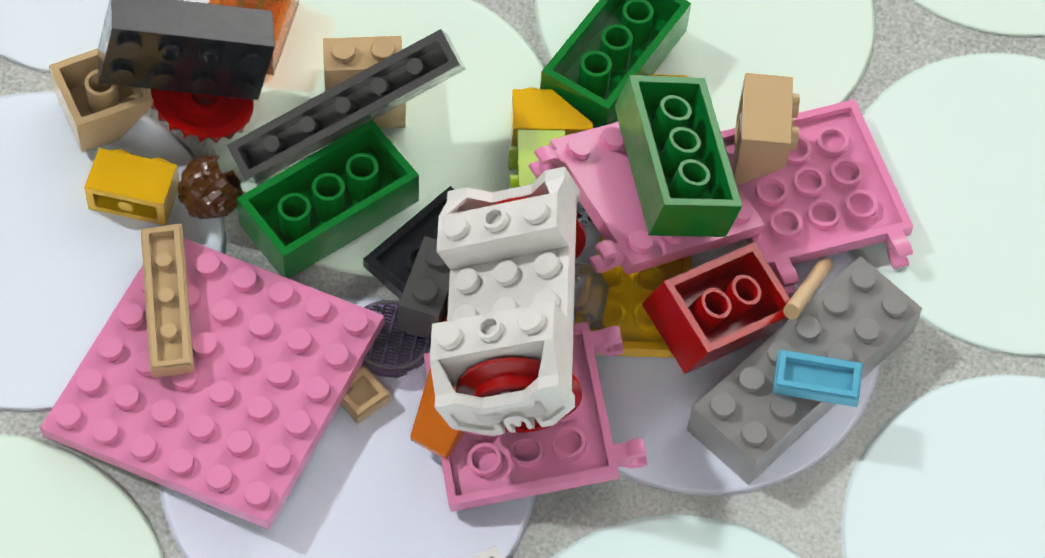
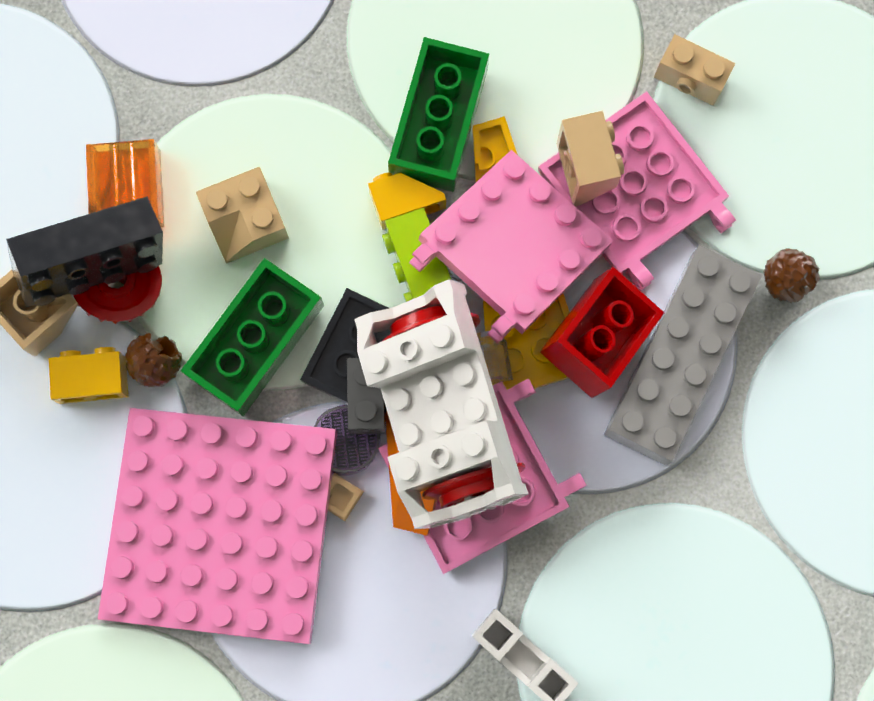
camera: 15 degrees left, 20 degrees up
tan tile [140,223,195,378] -> none
dark grey brick [227,29,466,183] -> none
green brick [614,75,743,237] -> none
medium azure tile [772,349,863,407] -> none
tan bar [783,257,834,319] -> none
none -> tan brick [654,34,736,106]
none -> reddish brown piece [763,248,820,303]

